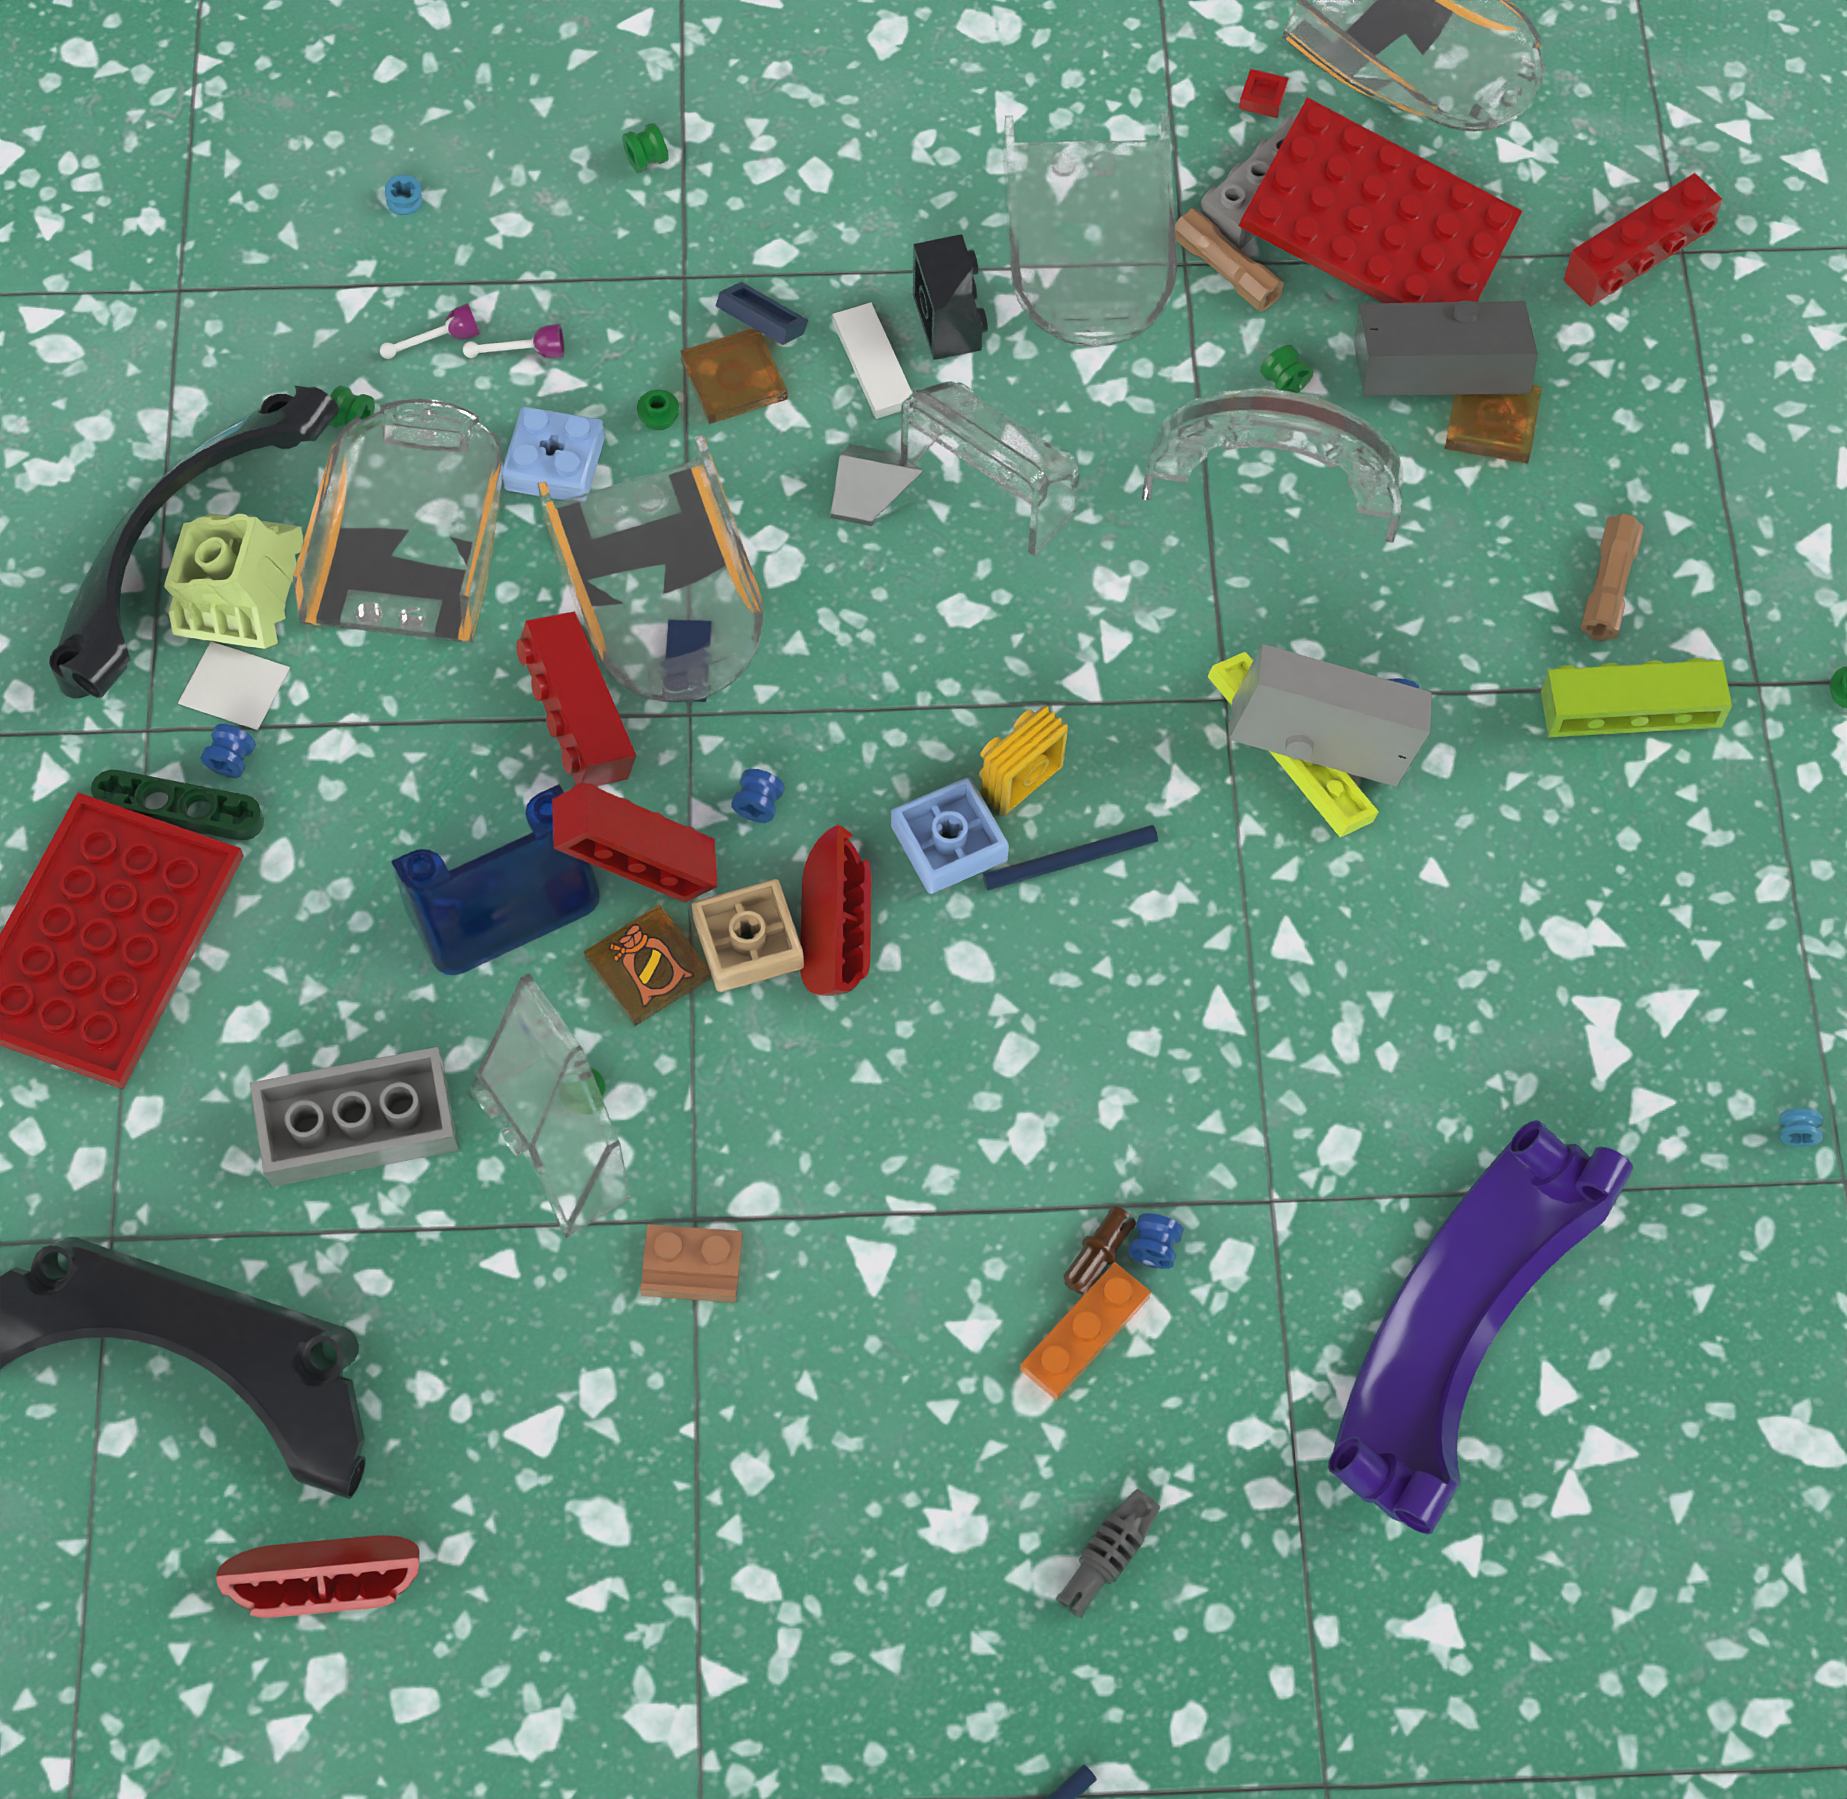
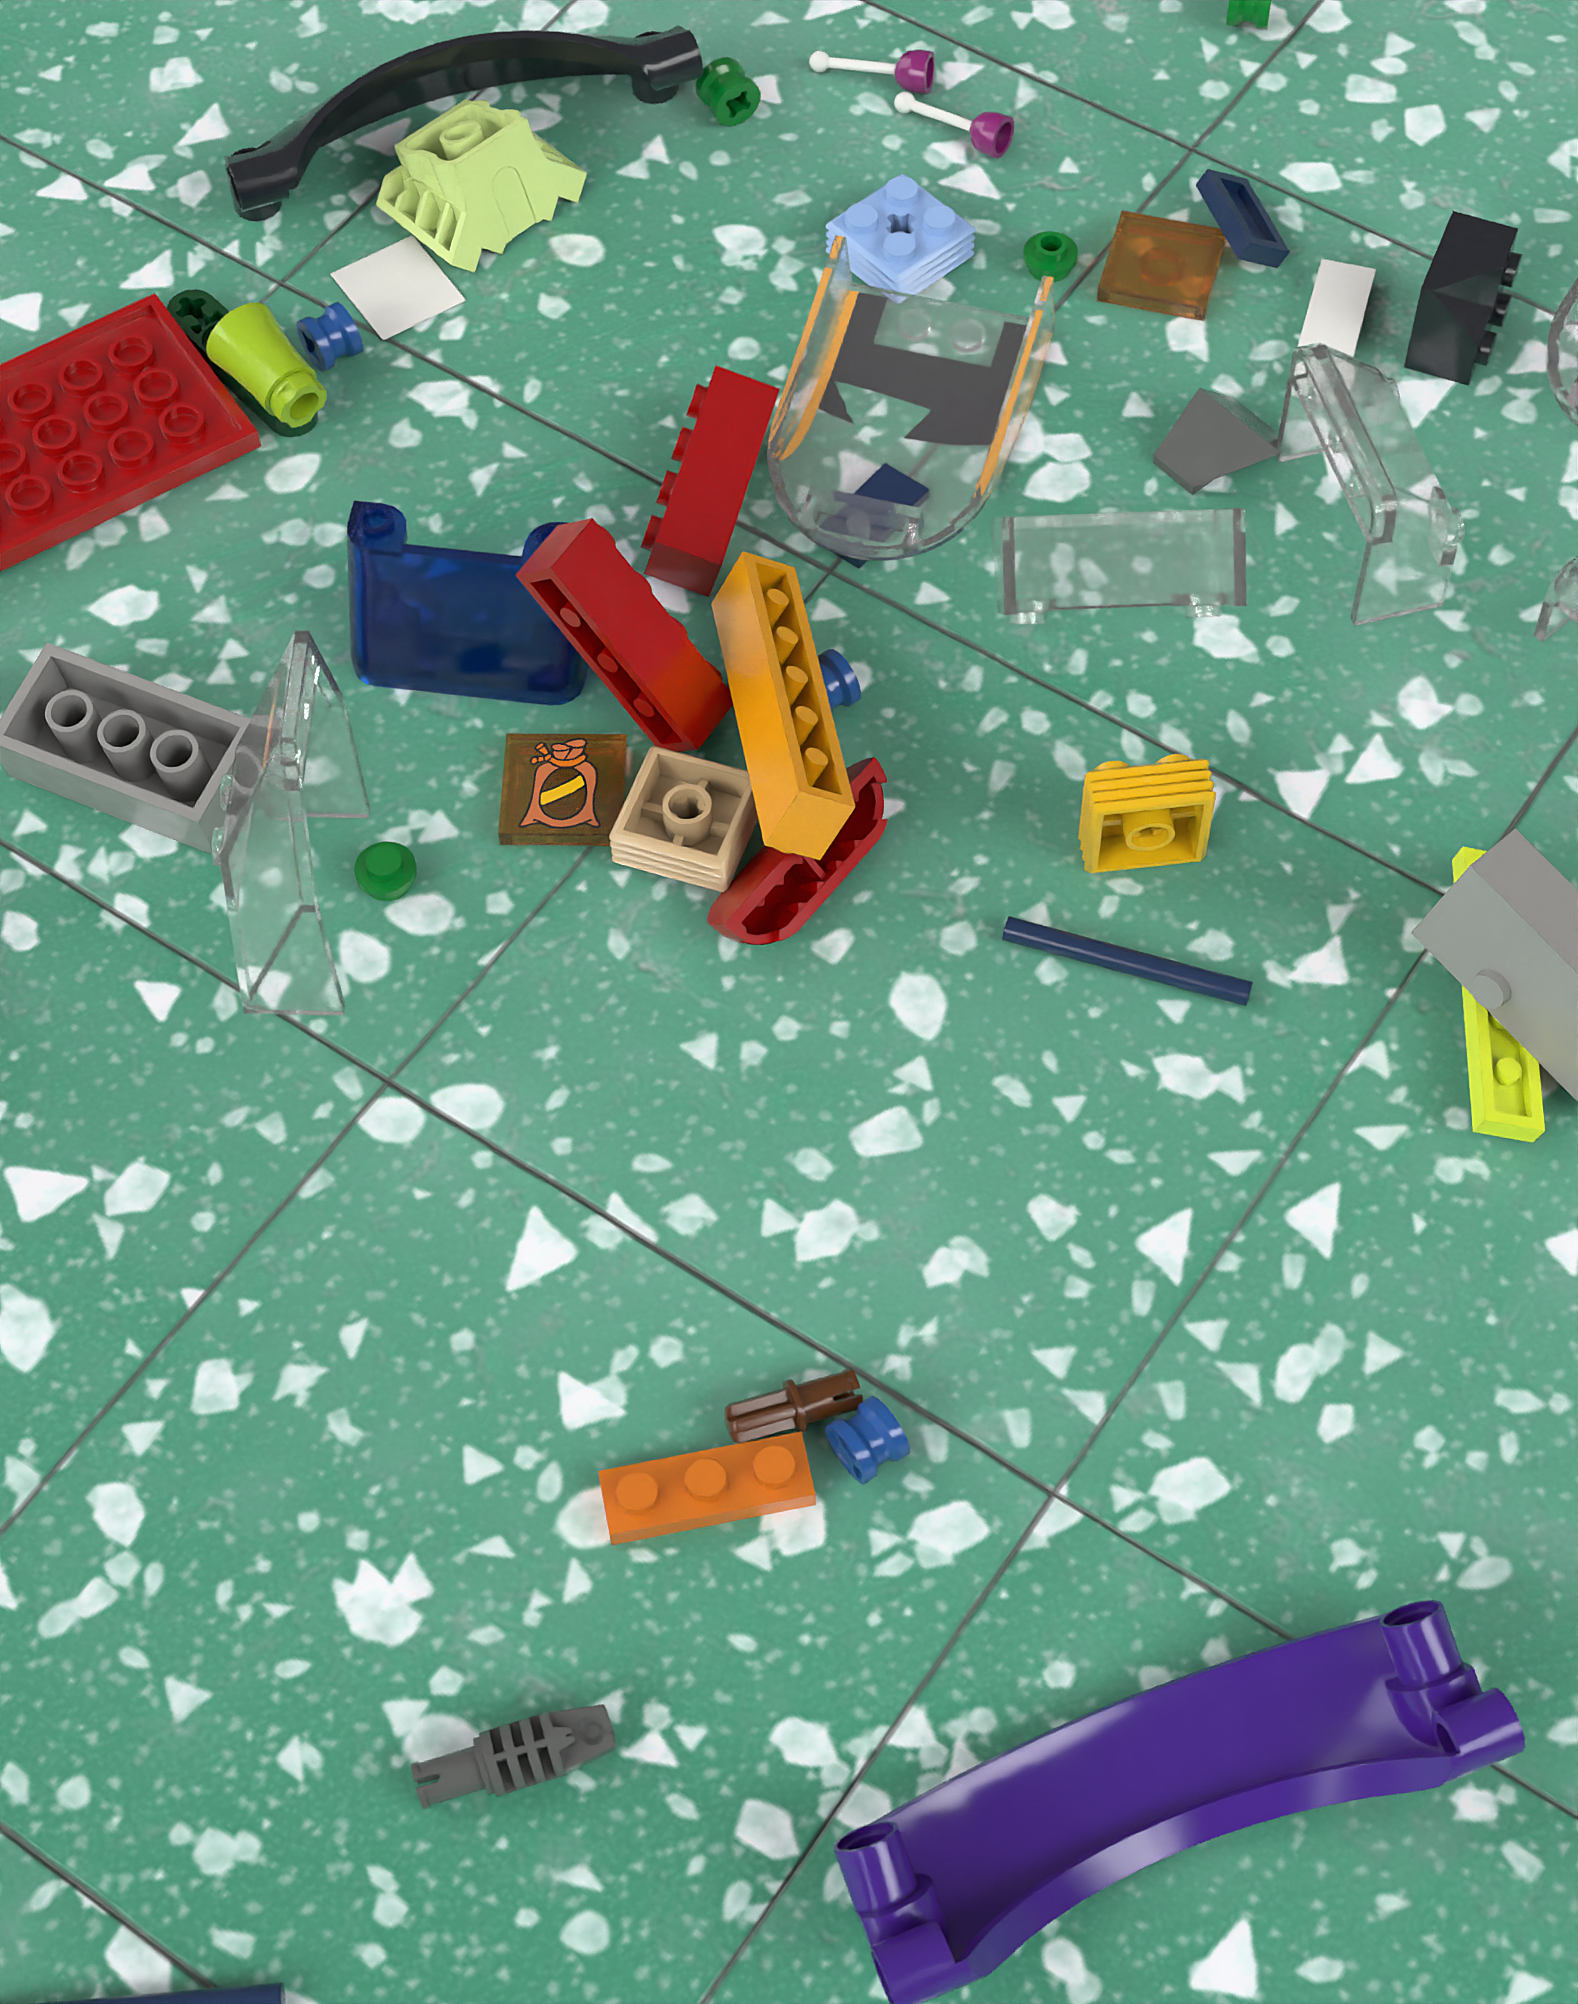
camera: 40 degrees right, 5 degrees down
clear windscreen [293,399,503,643] -> none
nougat plate [640,1224,743,1303] -> none
light blue brick [891,777,1009,894] -> none
none -> lime plant [206,302,327,428]
none -> light orange brick [711,551,855,860]
none -> clear windscreen [991,508,1247,624]

